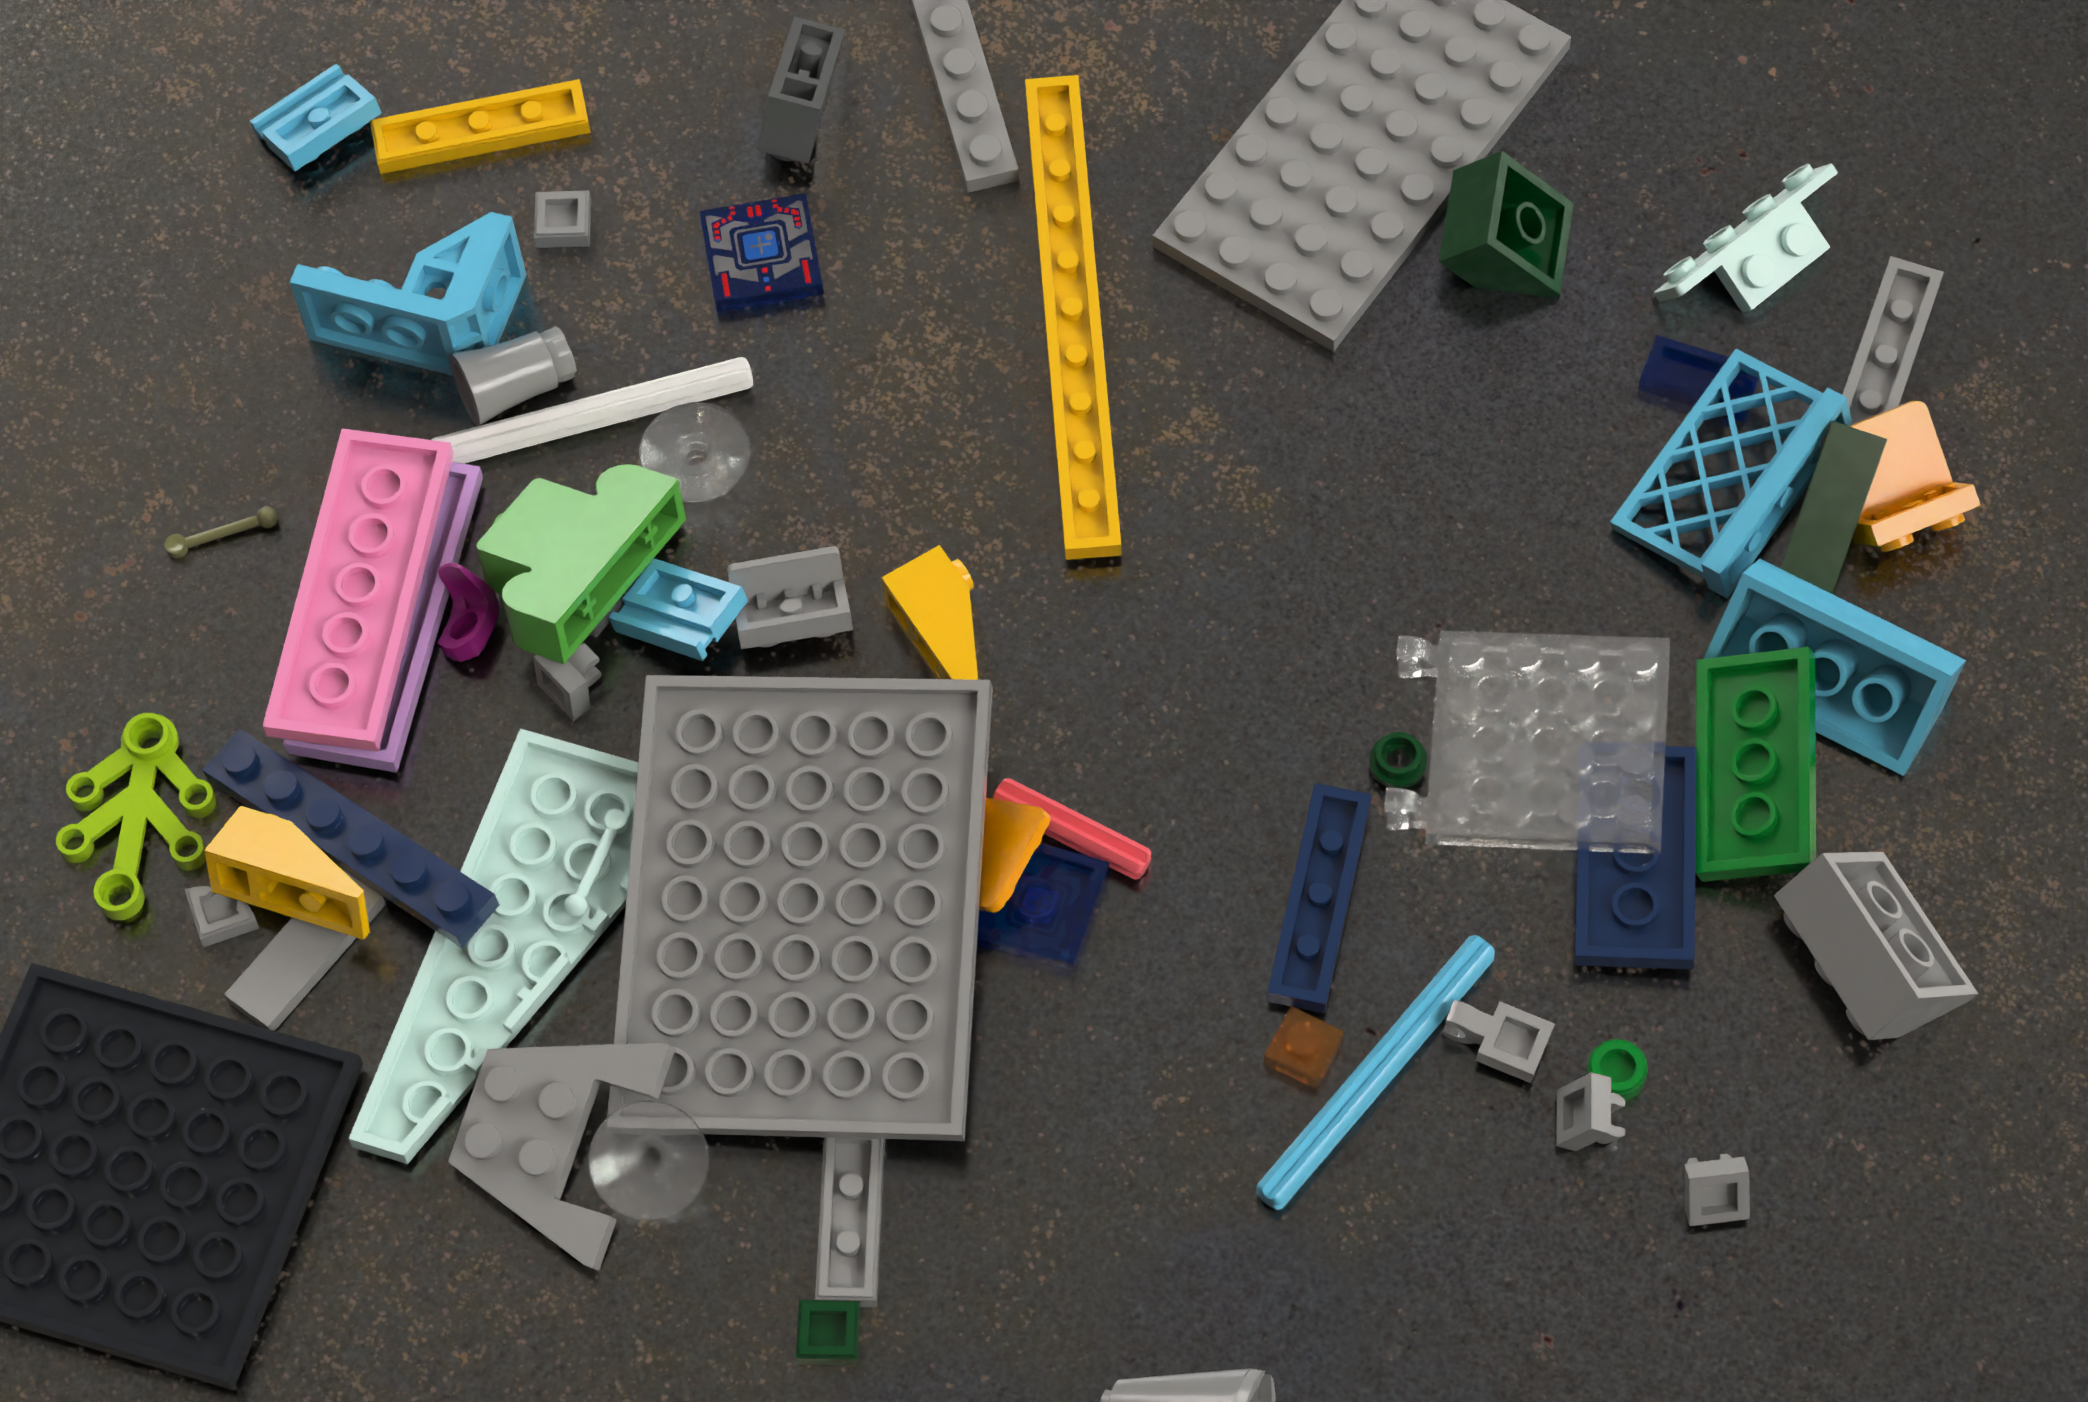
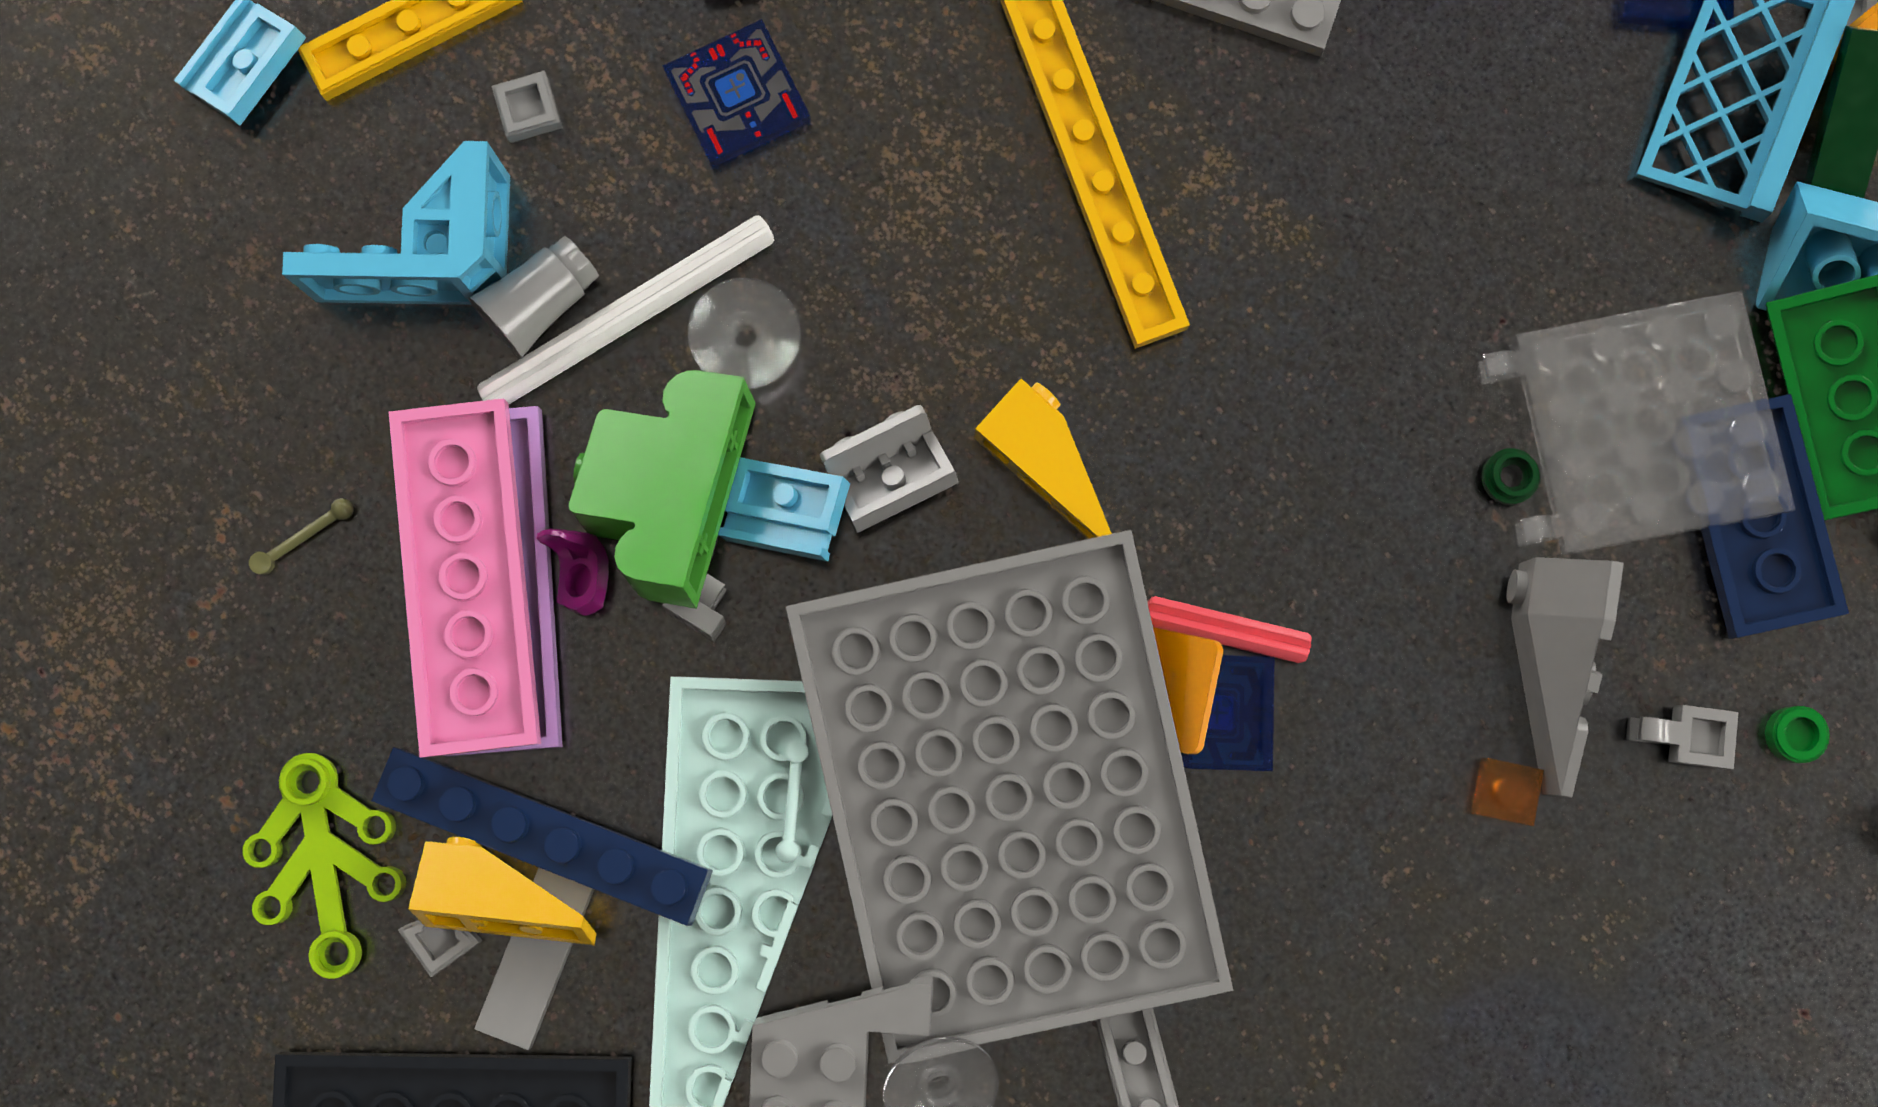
camera: 25 degrees left, 20 degrees up
medium azure axle [1256,935,1495,1210] -> none
dark blue plate [1267,783,1372,1013] -> none
light grey tile [1556,1072,1625,1151] -> none
none -> light grey wedge [1507,557,1624,798]

